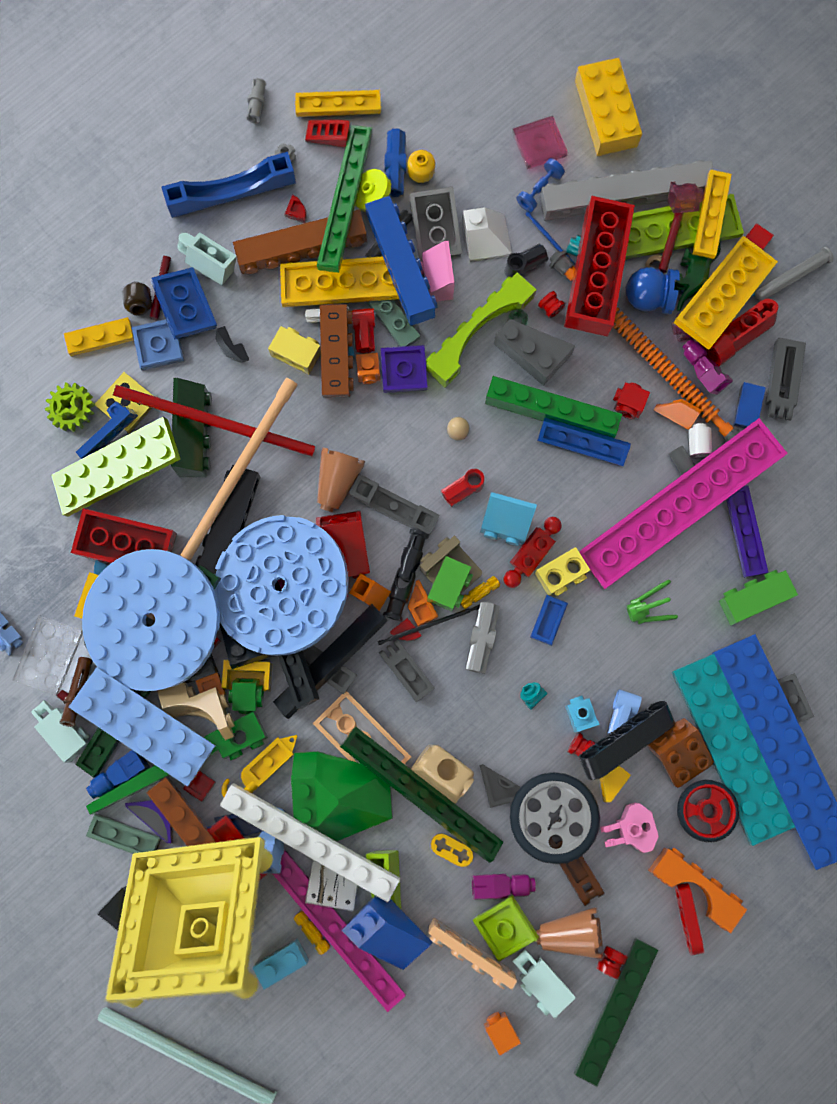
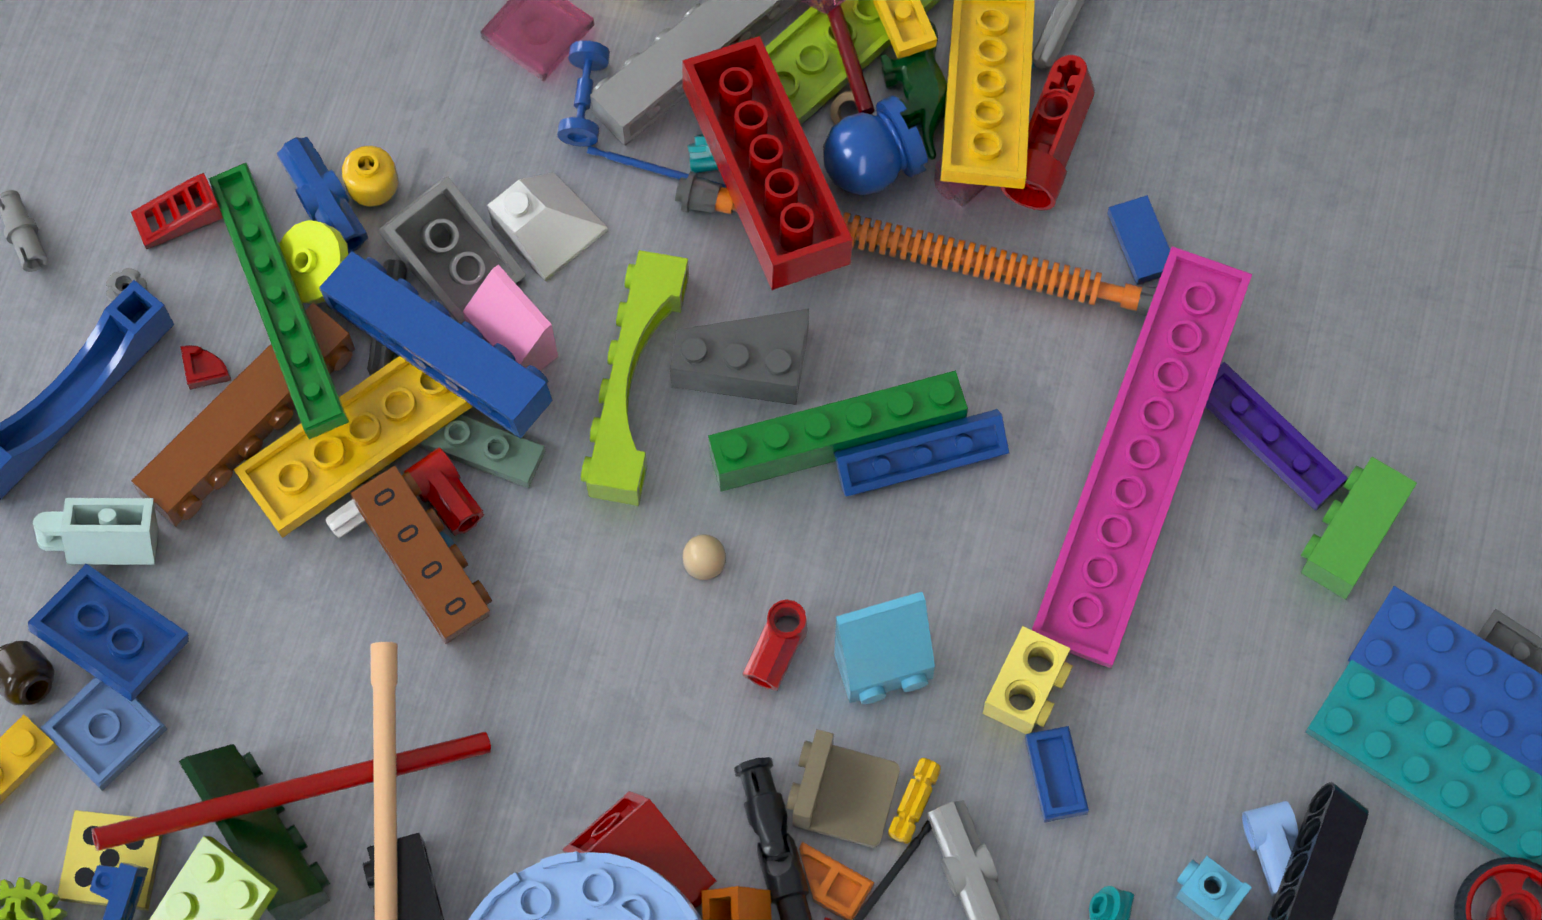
camera: 30 degrees left, 10 degrees down
dark red bar [149,256,171,320] -> none
black slope [215,326,249,362] -> none
light yellow brick [268,326,321,375] -> none
yellow plate [295,90,381,117] -> none
nougat cone [317,447,365,512] -> none
dark grey slope [349,474,440,536] -> none
orange bracket [356,352,380,384] -> none
dark purple plate [380,345,428,393] -> none
bright green brick [427,556,473,612] -> none
red plate [503,516,562,588] -> none
black piece [505,243,549,277] -> none
clear green bush [508,309,528,325] -> none
red wheel [538,291,566,319] -> none
red brick [613,382,650,419] -> none
bright green plant [626,580,678,624] -> none
dark orange bracket [647,718,714,788] -> none
orange tile [653,399,701,430] -> none
dark grey cylinder [669,446,695,475] -> none
magenta piece [682,340,733,395] -> none
white brick [689,423,713,458] -> none
dark grey hinge [765,338,806,421] -> none

